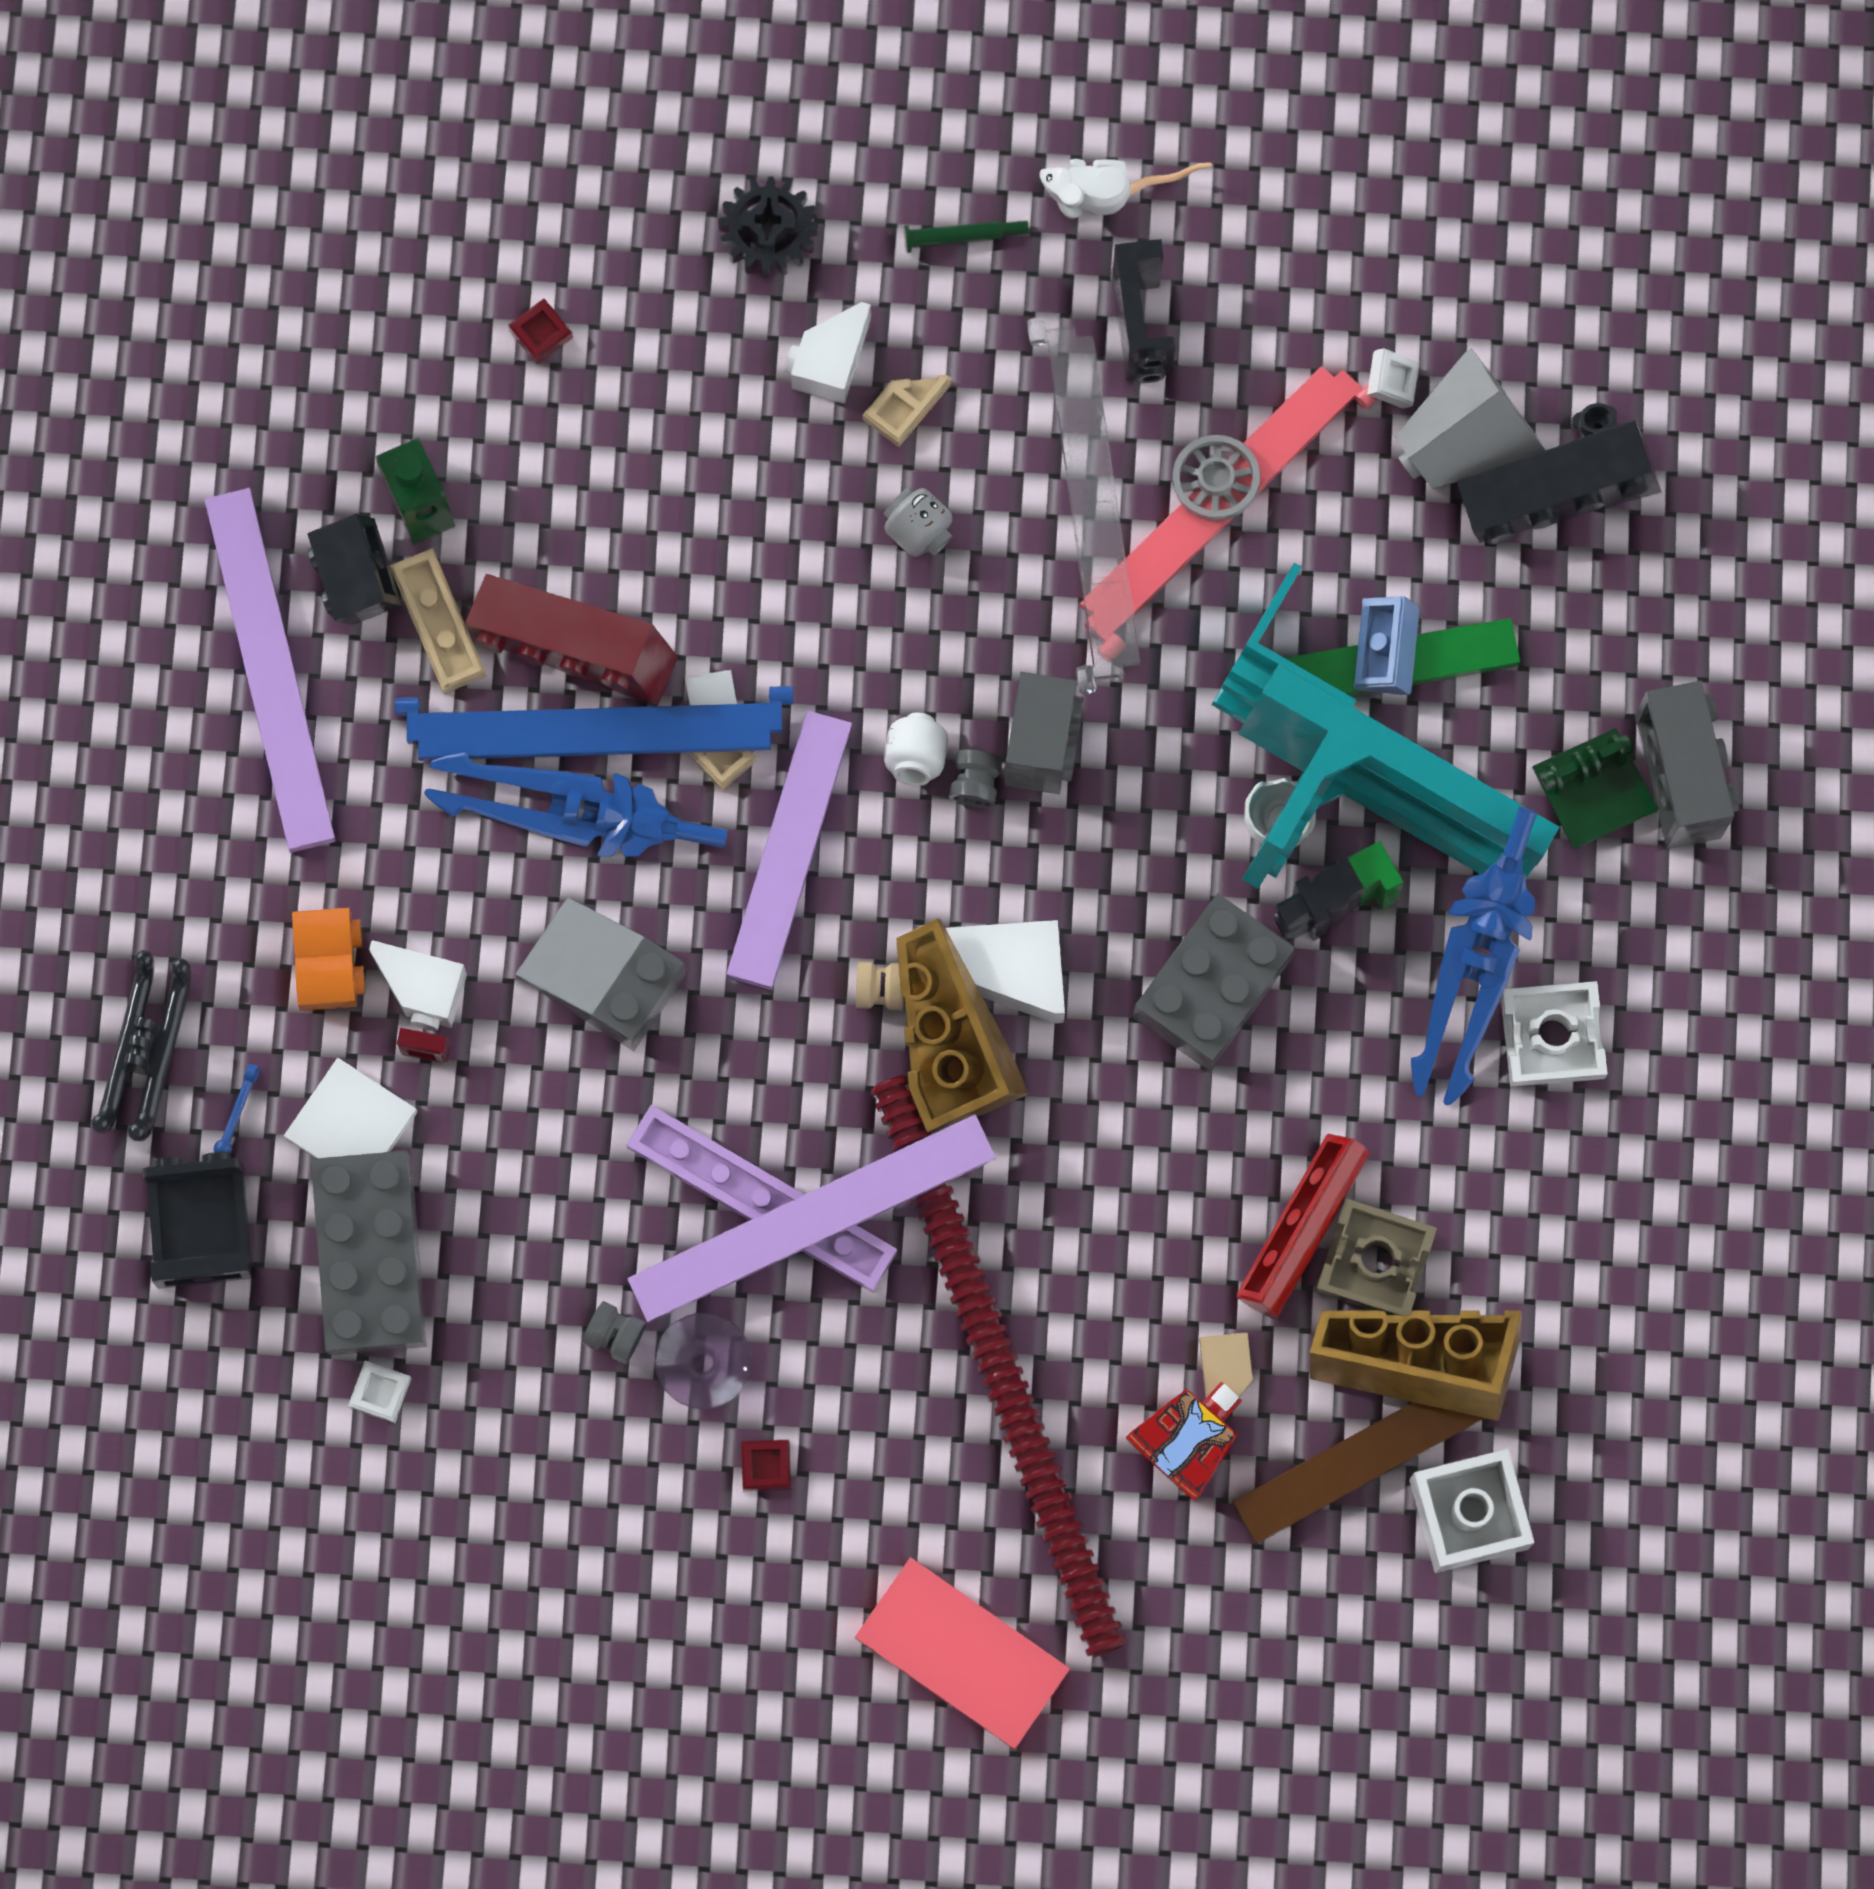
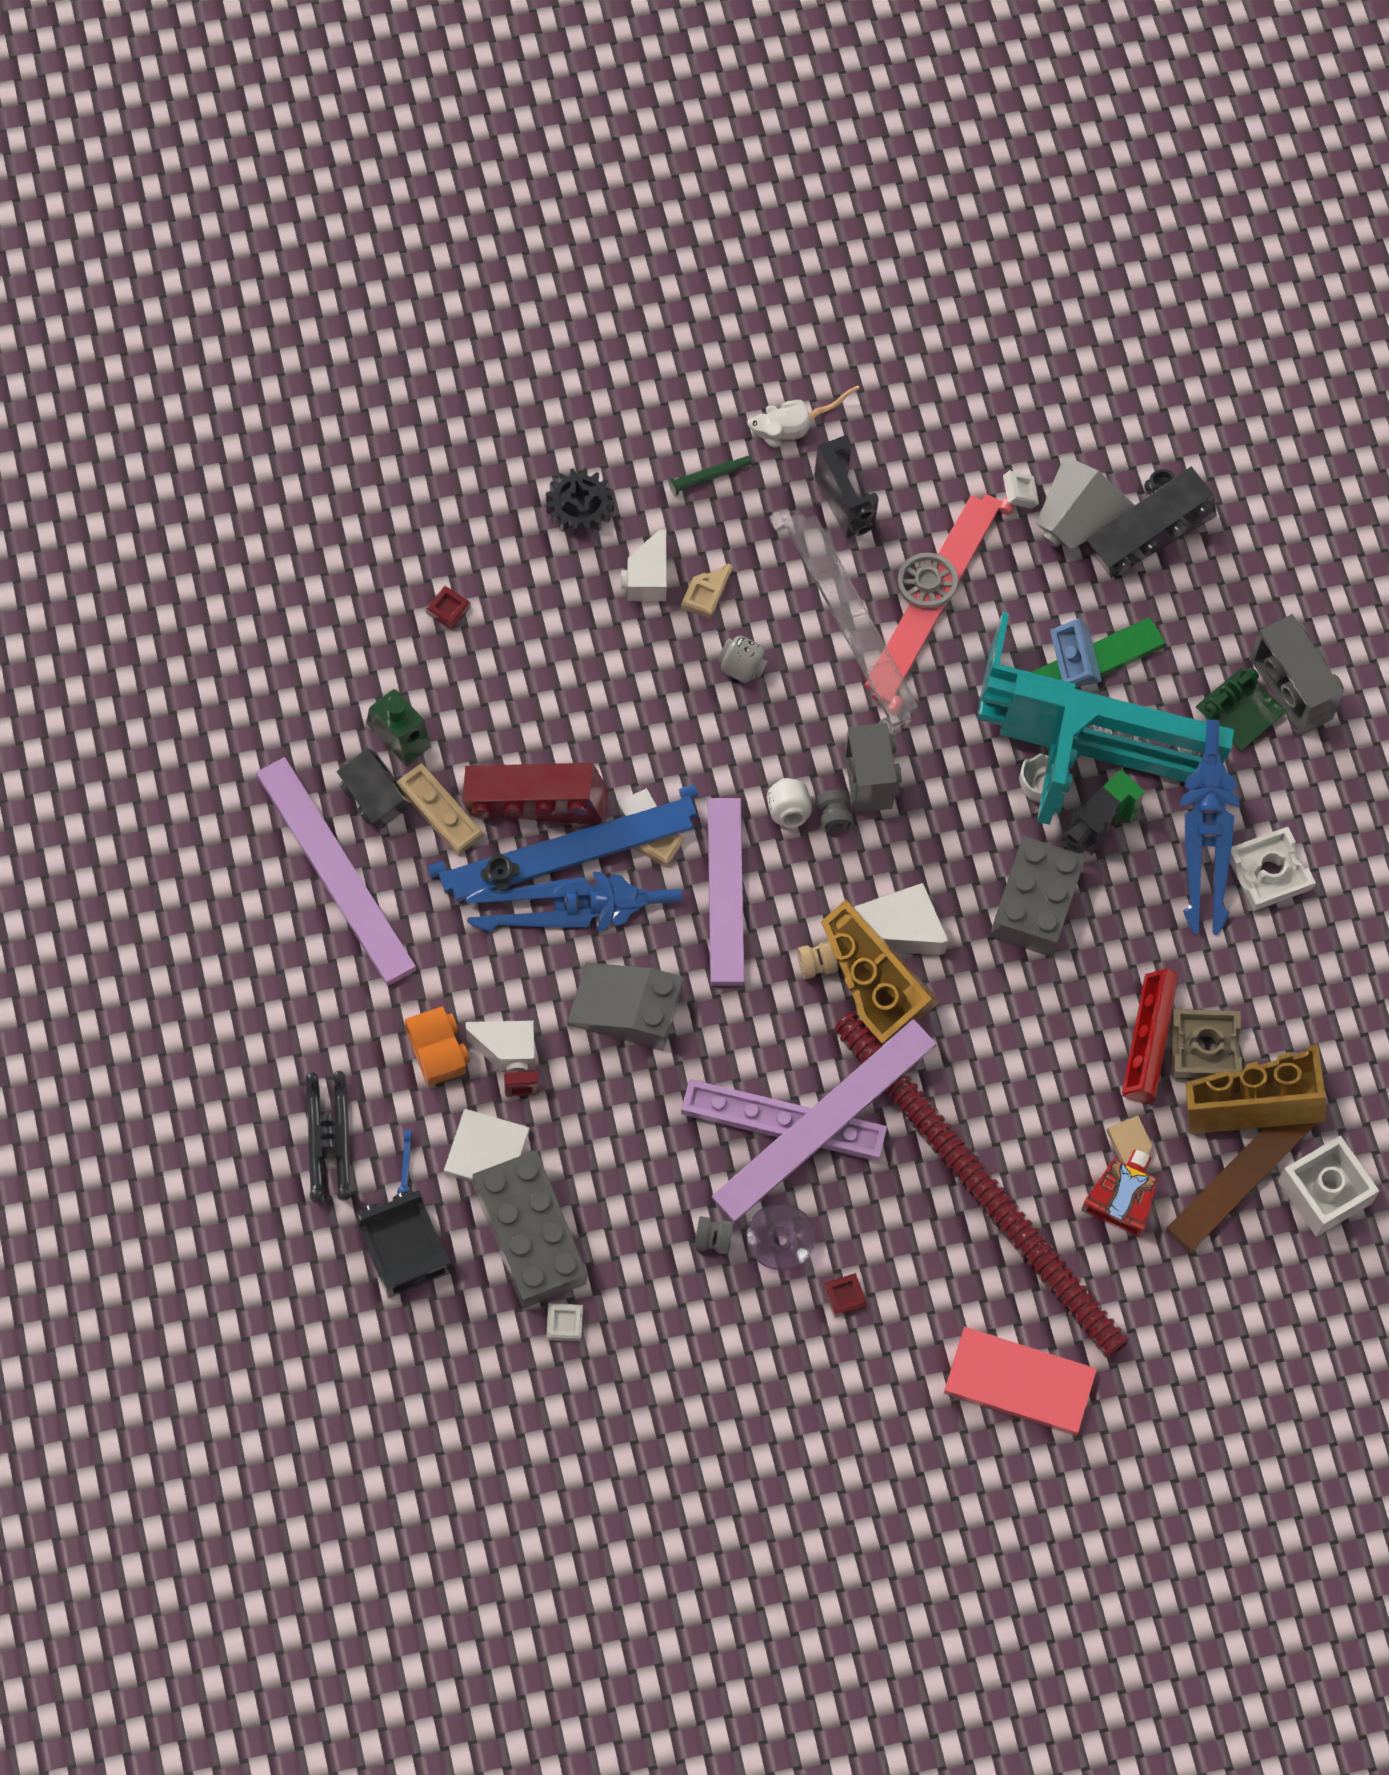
camera: 20 degrees left, 10 degrees down
none -> black plate [481,853,520,891]

